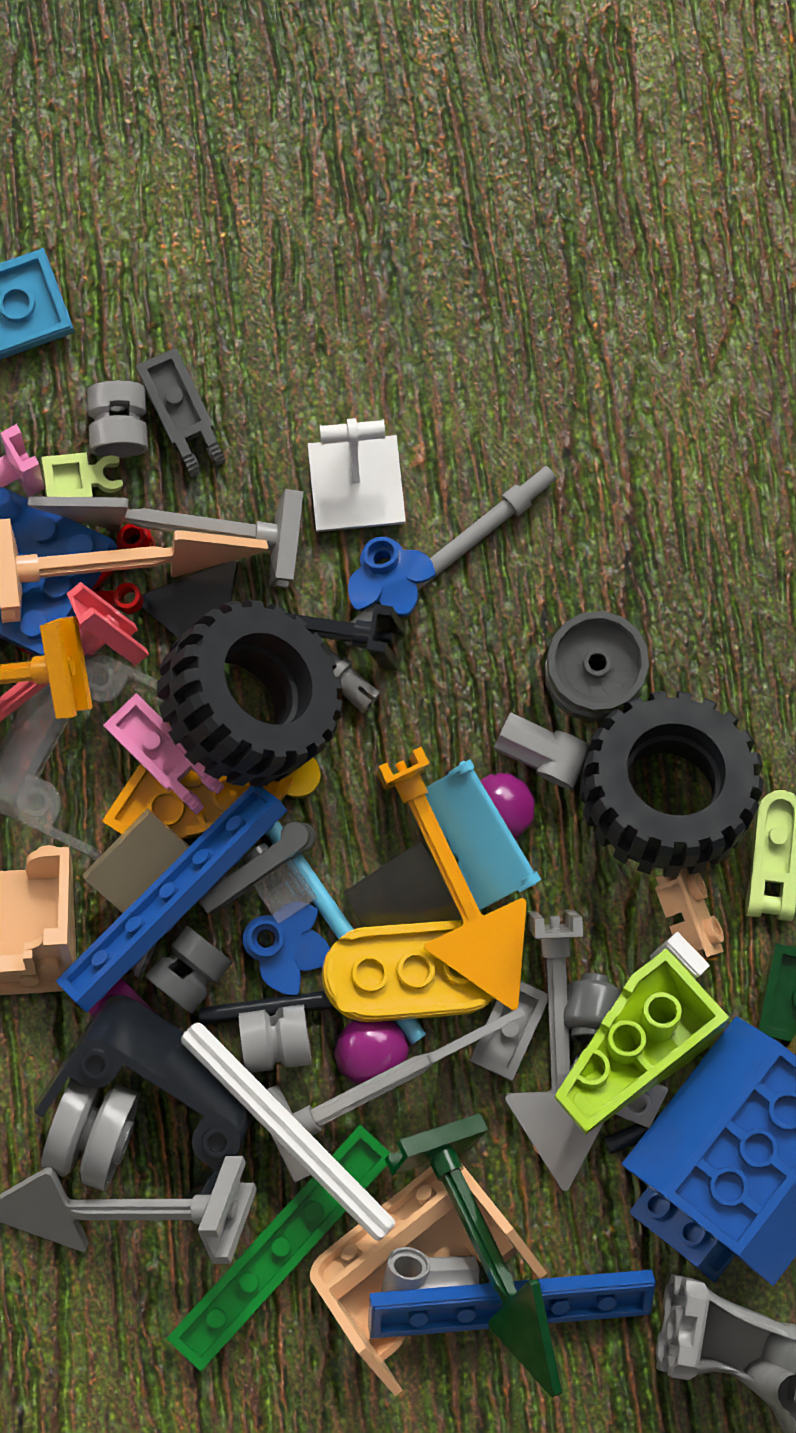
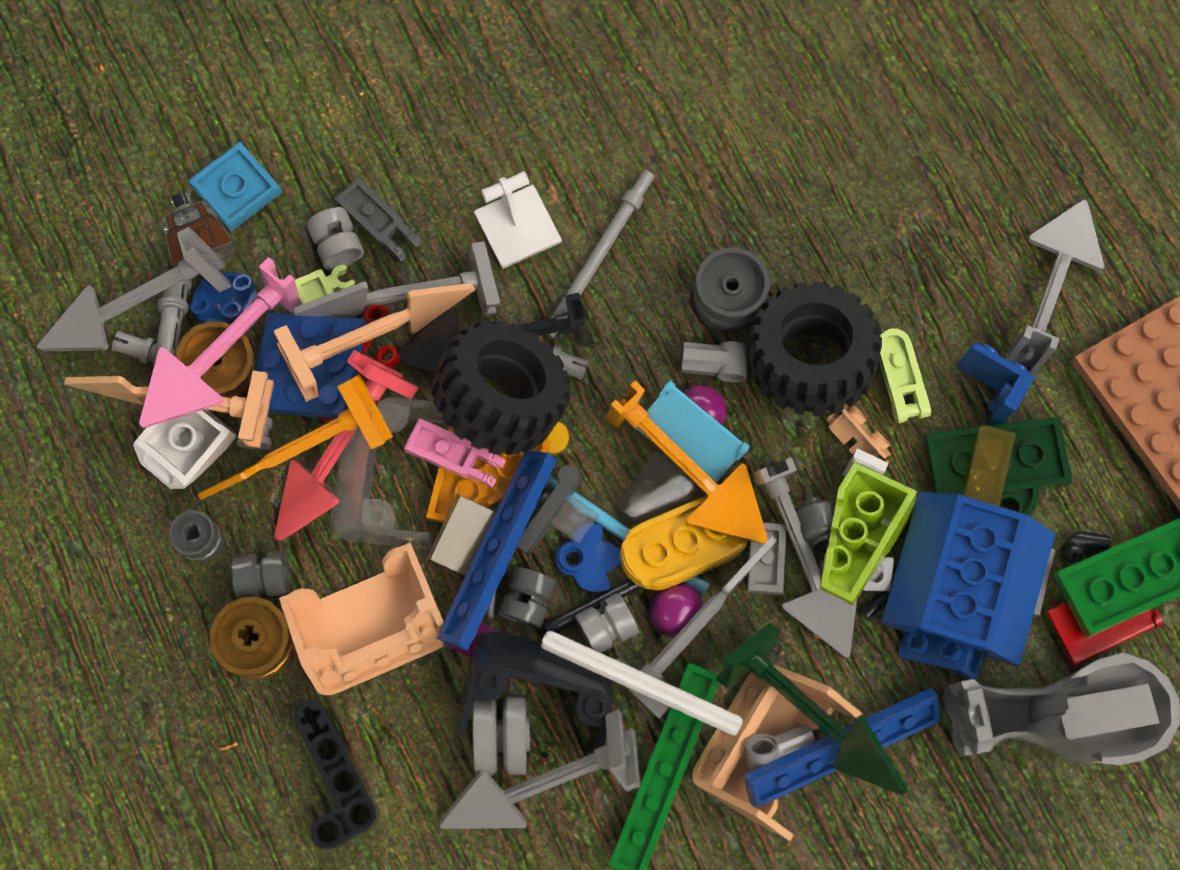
camera: 20 degrees left, 5 degrees down
blue plate [348,537,436,617] -> none

